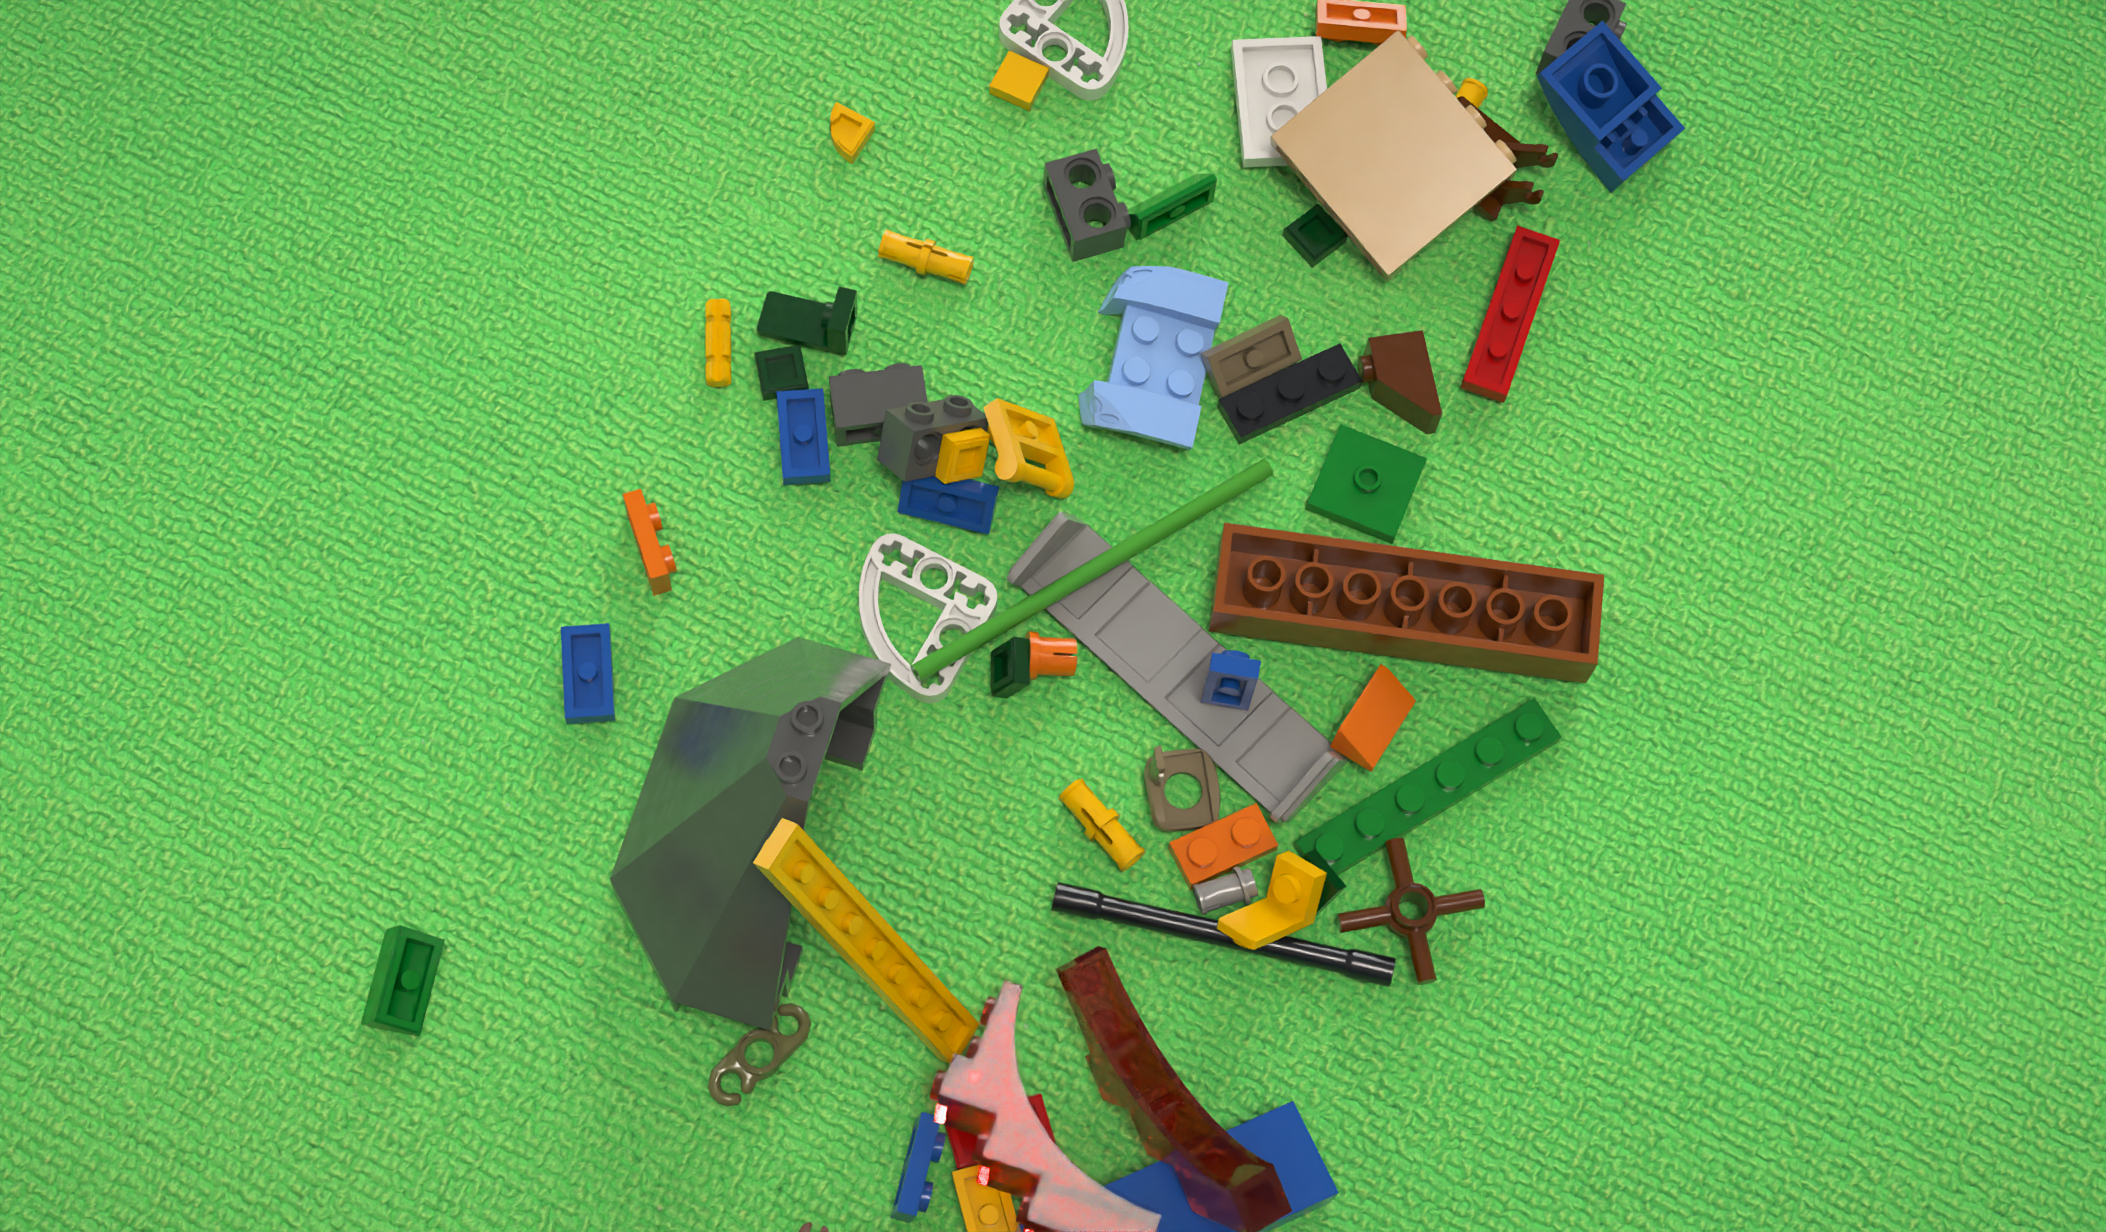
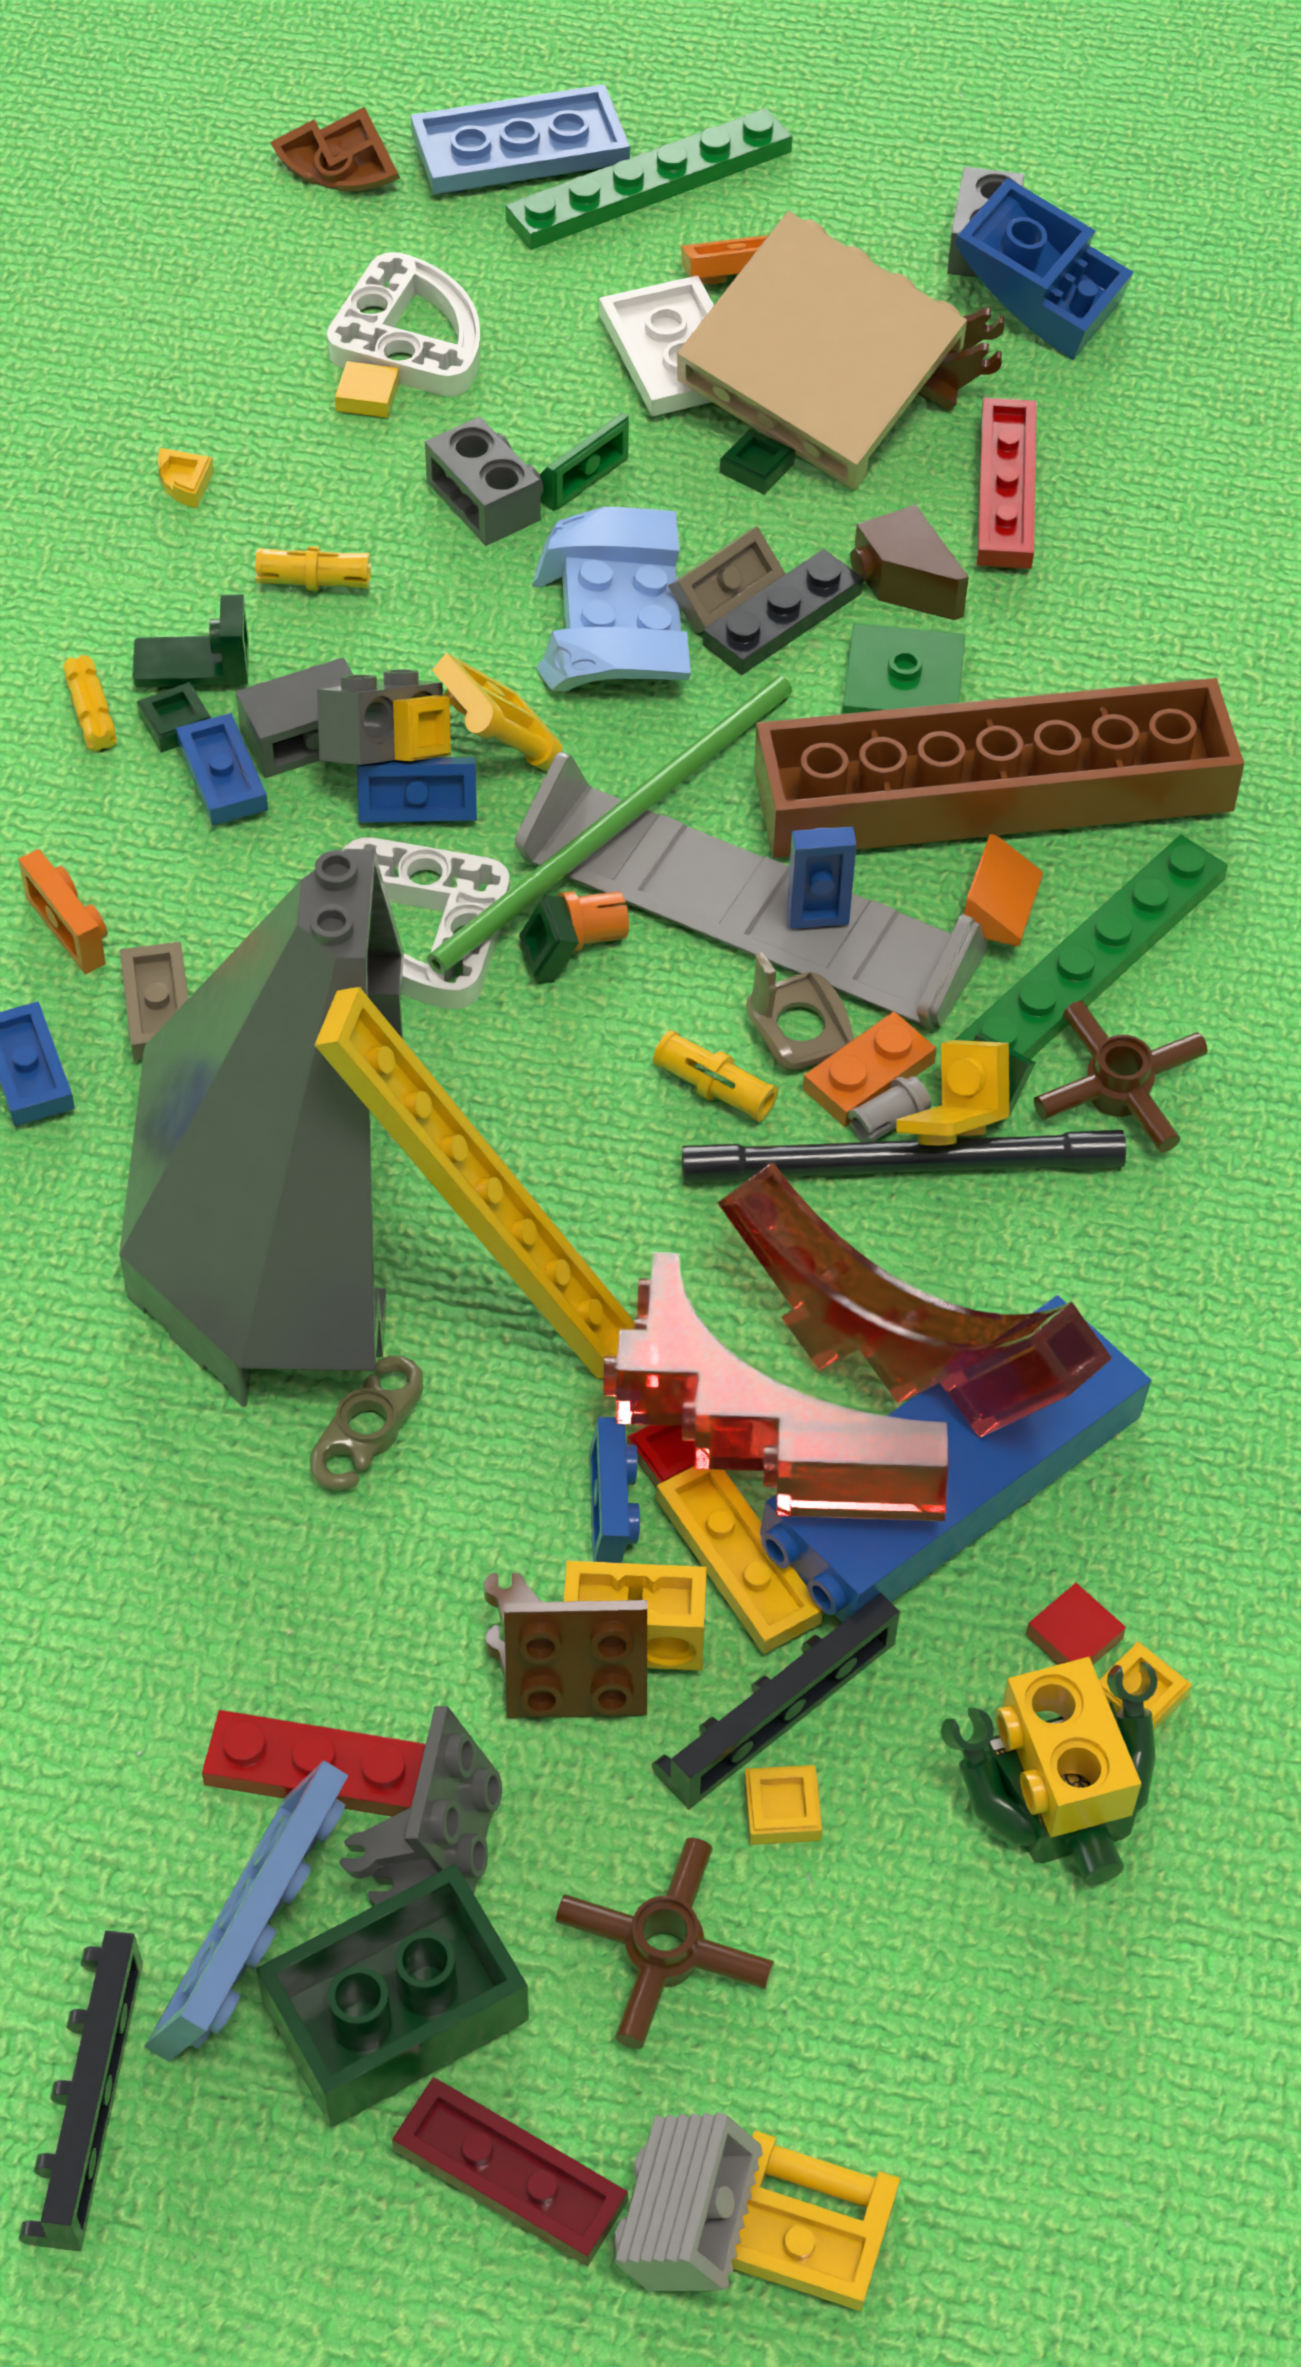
camera: 10 degrees left, 15 degrees down
none -> dark tan plate [120,942,189,1060]

